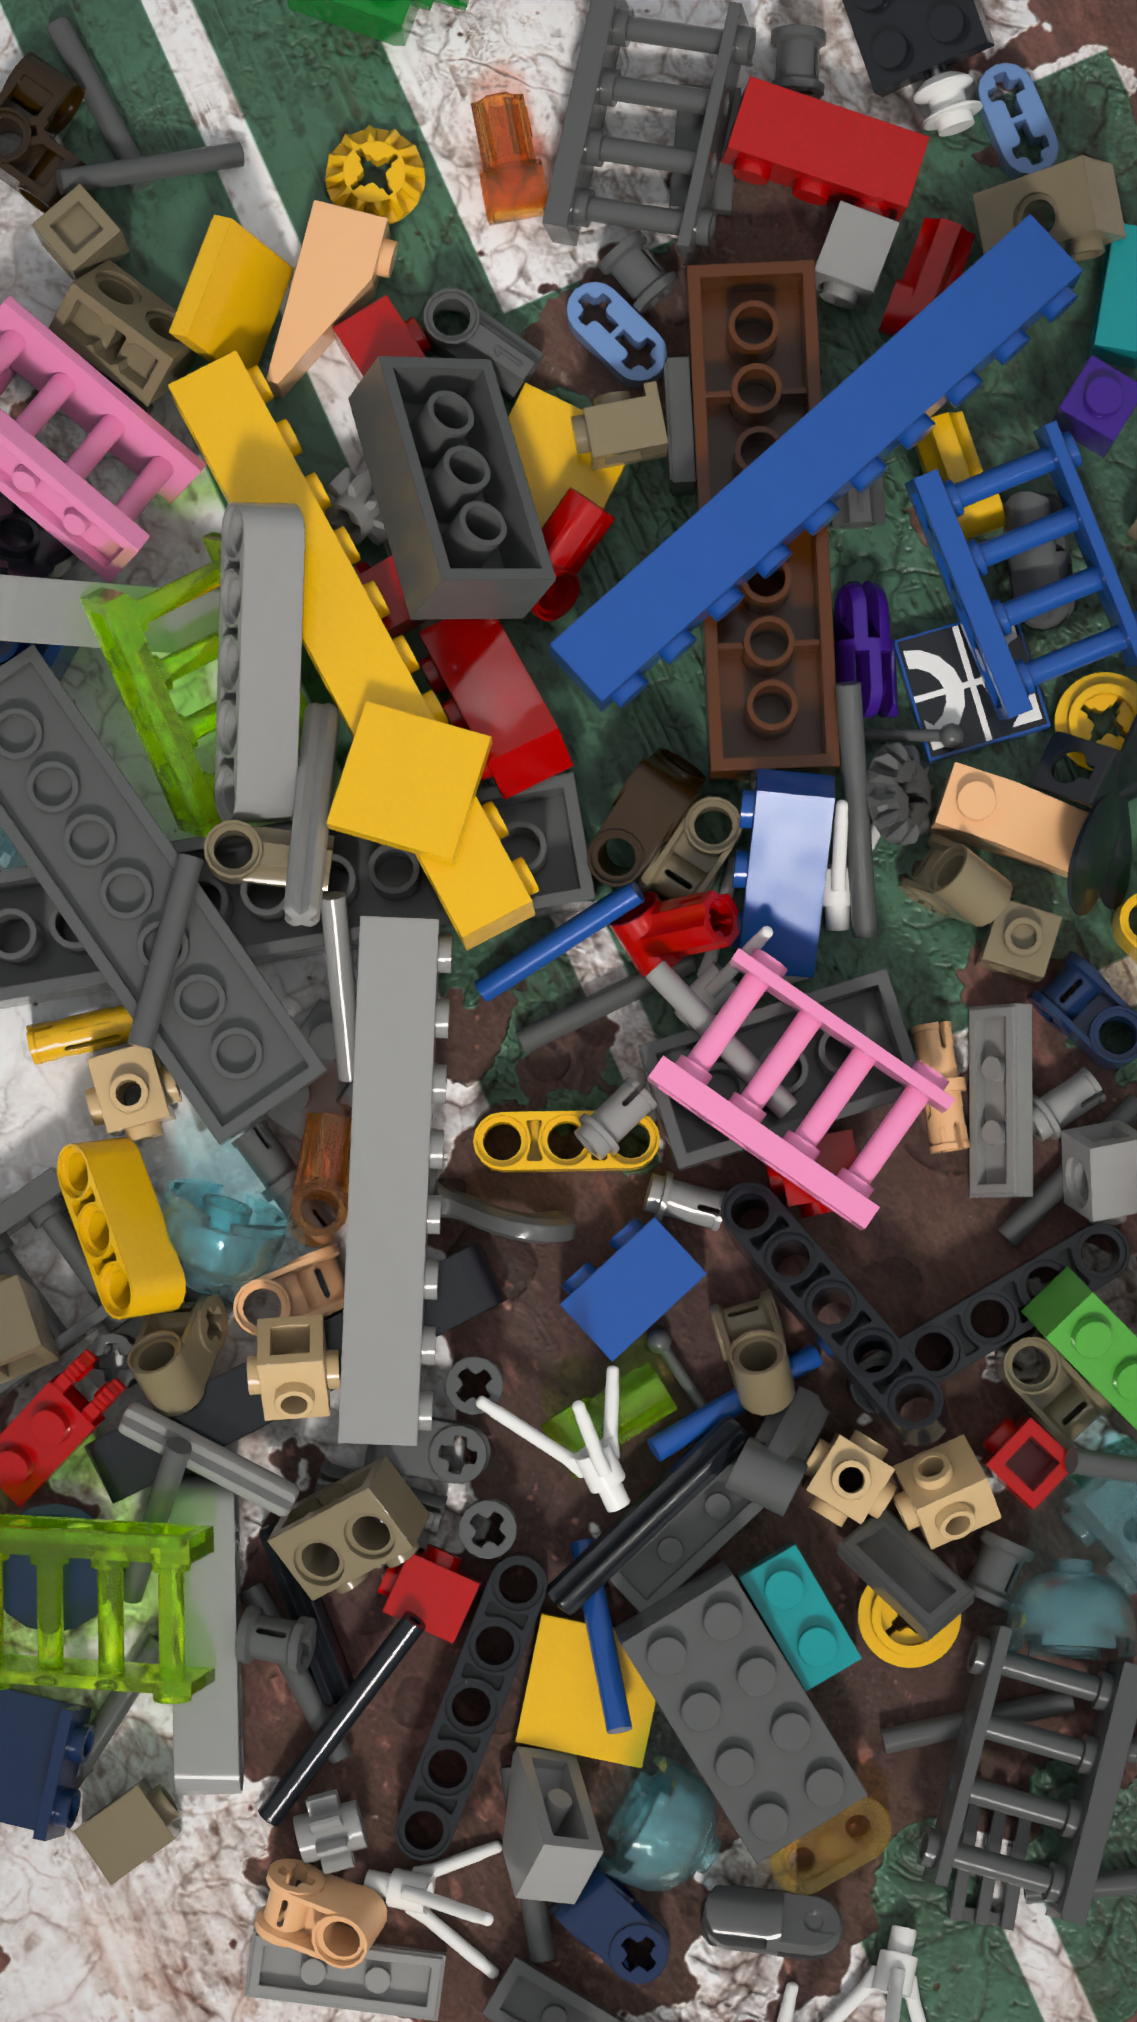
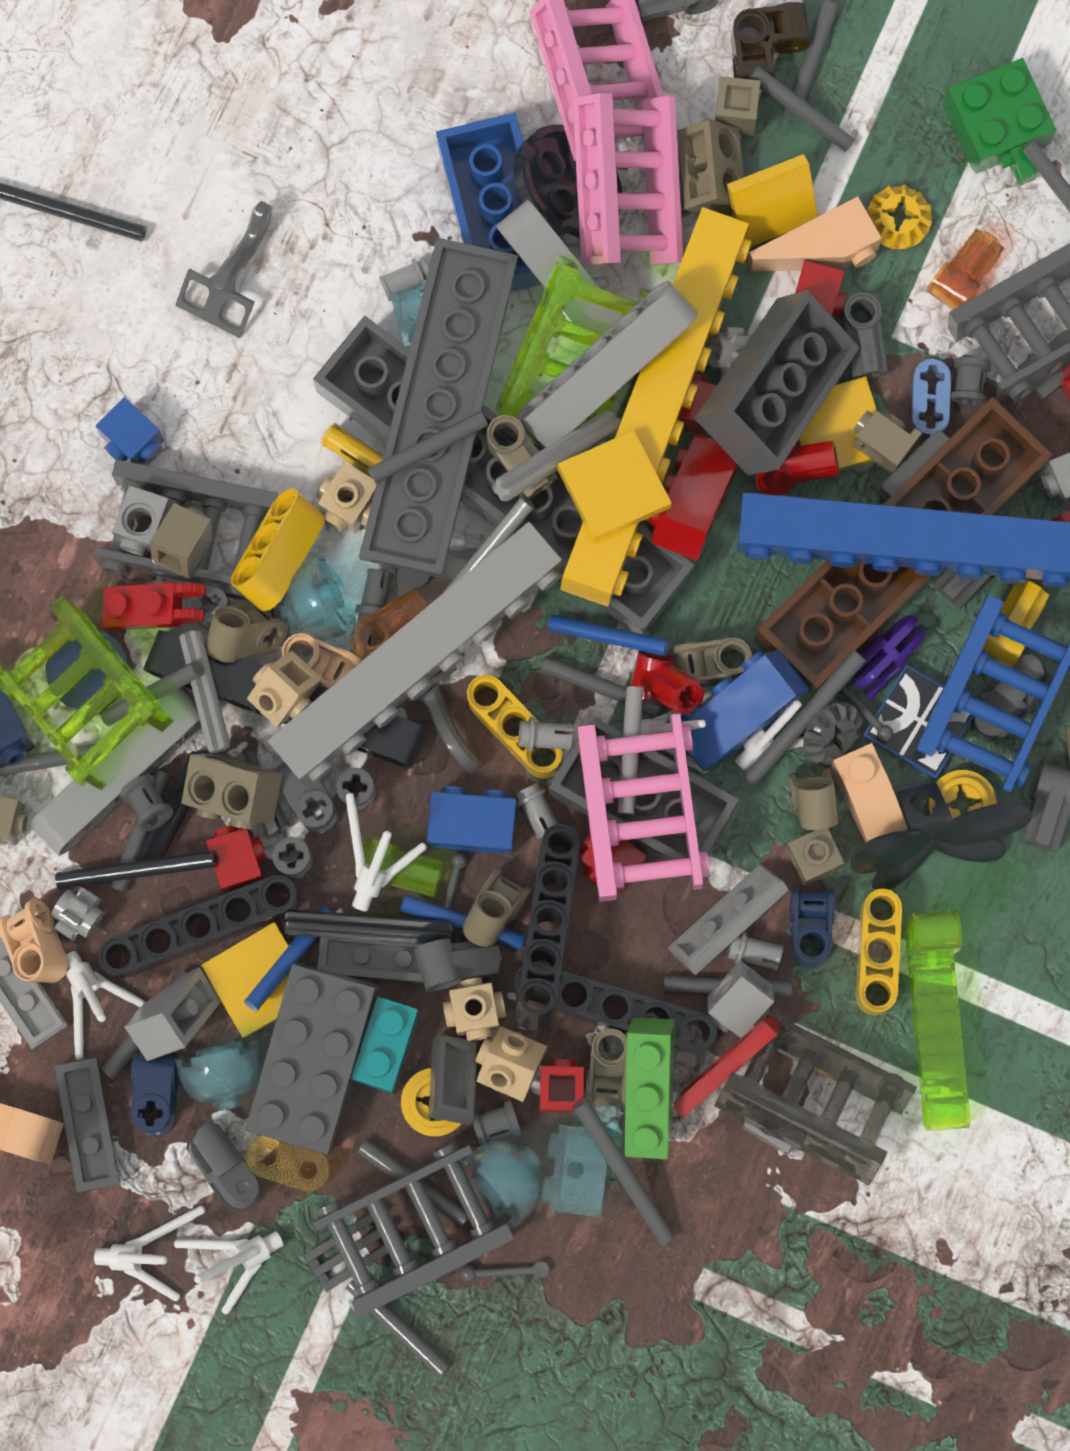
camera: 50 degrees right, 5 degrees down
dark brown piece [587,748,706,886] -> none
light nougat pin [910,1021,971,1154] -> none

